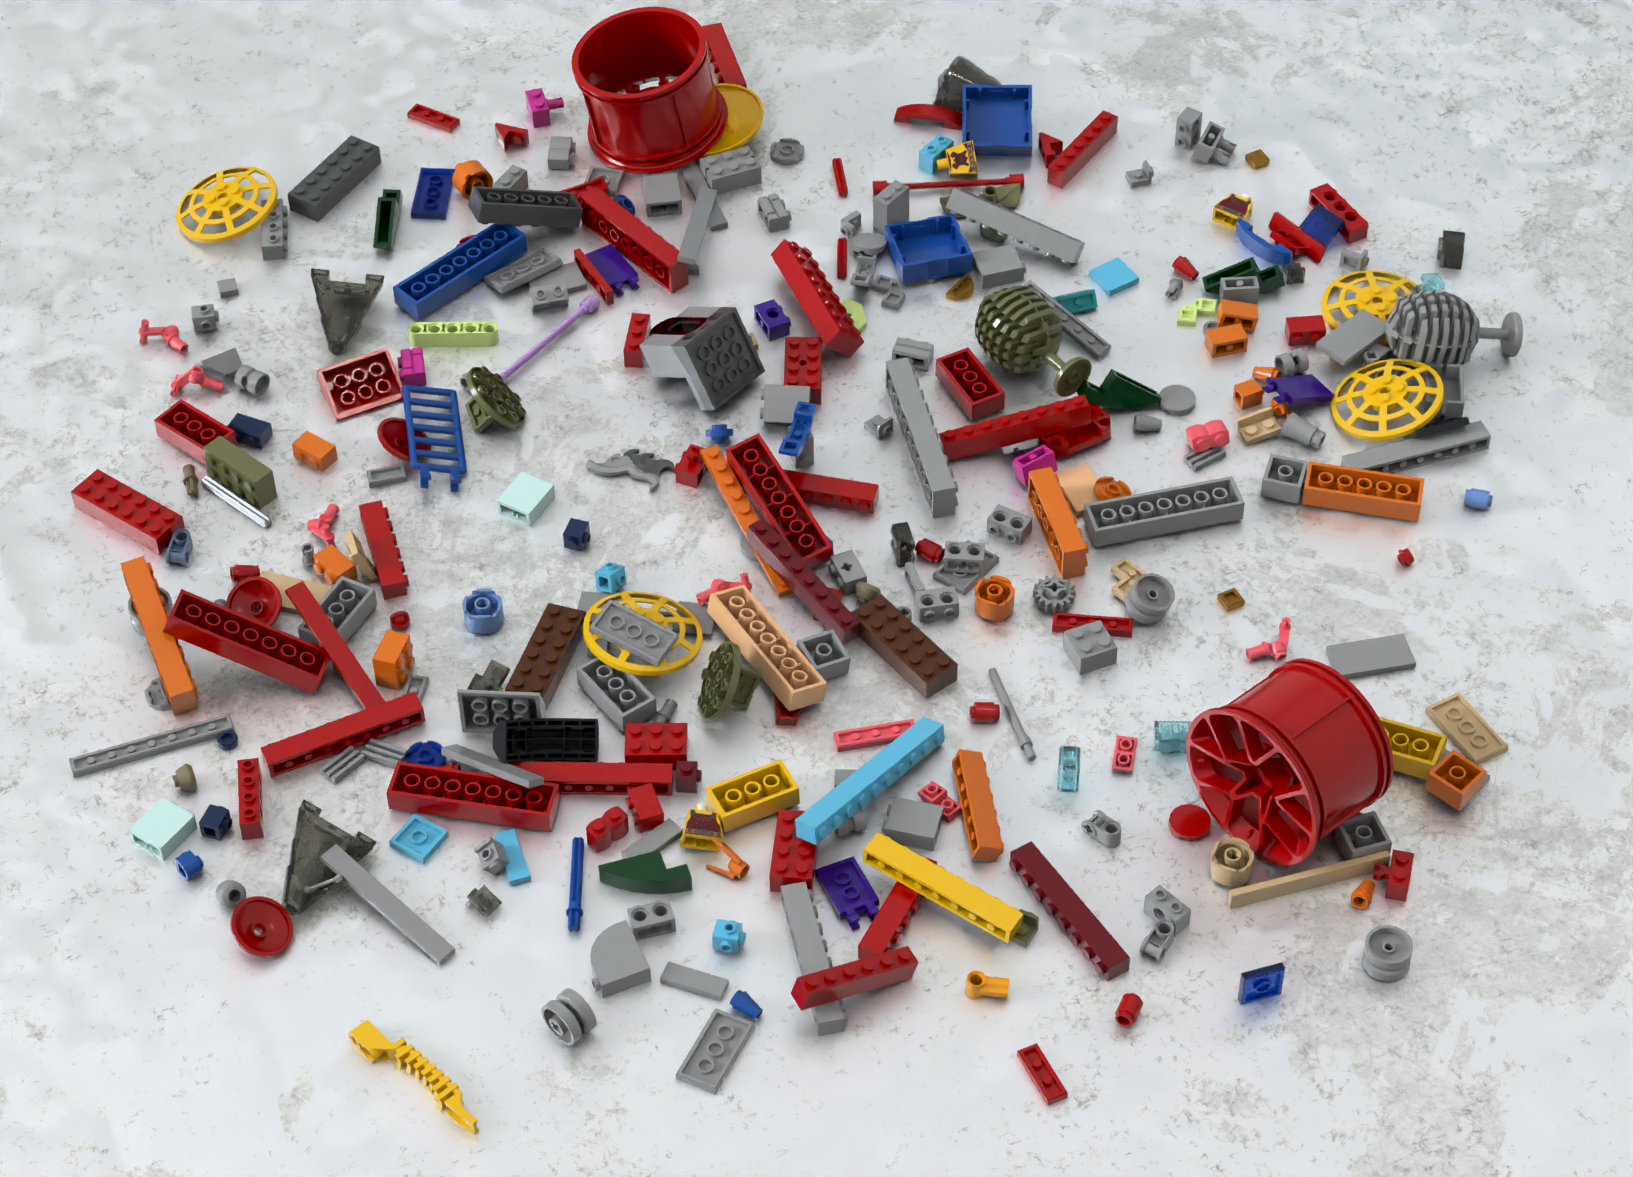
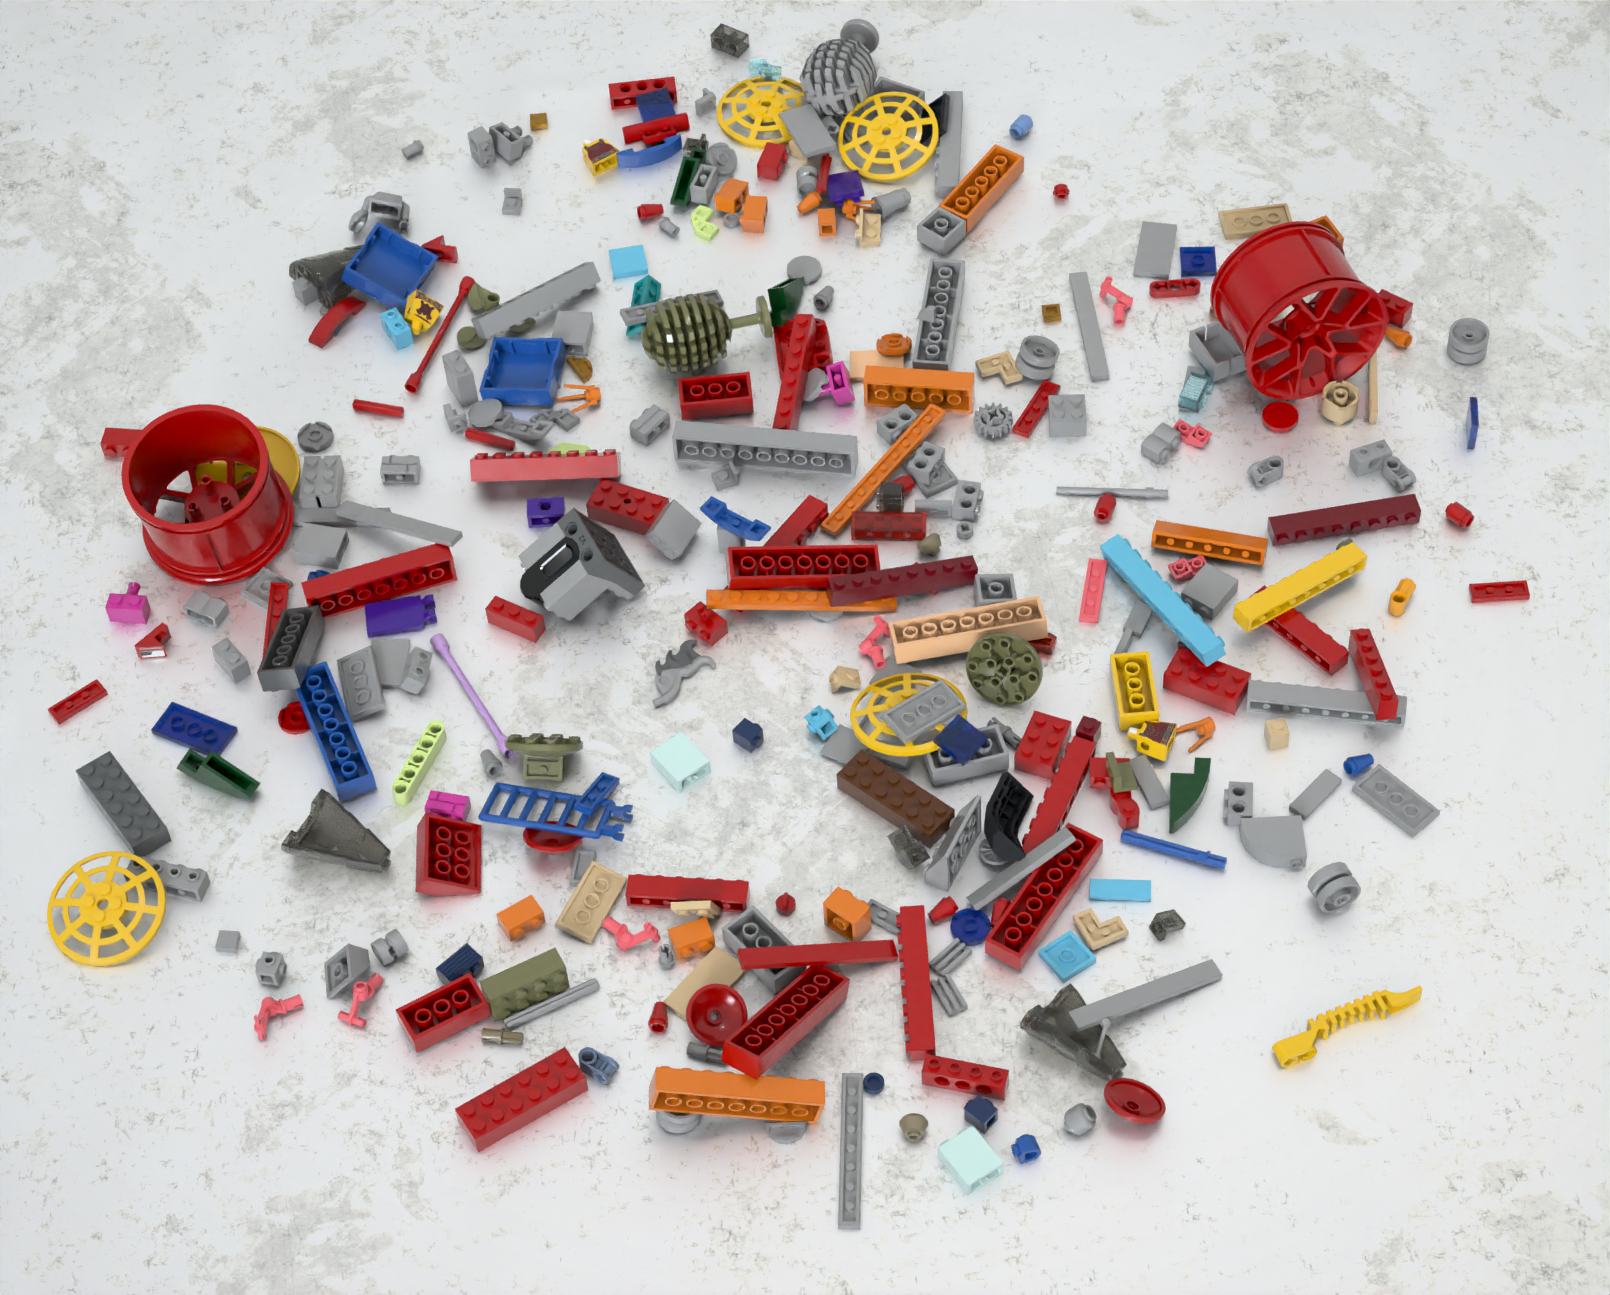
camera: 65 degrees left, 5 degrees up
orange brick [452,160,493,200] -> none
medium blue brick [462,589,504,634] -> none
light grey brick [474,837,509,875] -> none
red tile [574,248,614,306] -> none
blue plate [706,424,733,444] -> none
medium azure brick [712,919,746,953] -> none
dark purple tile [815,856,879,930] -> none
light grey brick [828,550,867,596] -> none
reddish brown brick [851,594,958,699] -> none
orange brick [974,575,1015,623] -> none
red brick [1047,110,1118,189] -> none
clear light blue brick [1057,746,1080,792] -> none
light grey tile [1184,447,1226,471] -> none
coral brick [1185,420,1230,452] -> none
none -> light grey torso [348,192,410,234]
none -> light grey pin [401,140,424,159]
none -> tan tile [555,860,628,944]
none -> orange plant [556,384,601,413]
none -> blue tile [574,772,620,816]
none -> light grey tile [706,142,738,177]
none -> red axle [816,153,832,194]
none -> orange plate [820,403,946,537]
none -> tan bracket [829,666,861,692]
none -> clear red brick [851,511,927,541]
none -> light grey tile [917,306,936,323]
none -> red cone [927,896,959,924]
none -> clear blue tile [933,714,989,766]
none -> light grey tile [1069,271,1109,381]
none -> tan plate [1073,908,1129,951]
none -> olive panel [1106,752,1138,793]
none -> light grey tile [1114,627,1133,654]
none -> light grey brick [1141,422,1182,463]
none -> clear blue tile [1179,246,1217,277]
none -> tan brick [1264,717,1290,750]

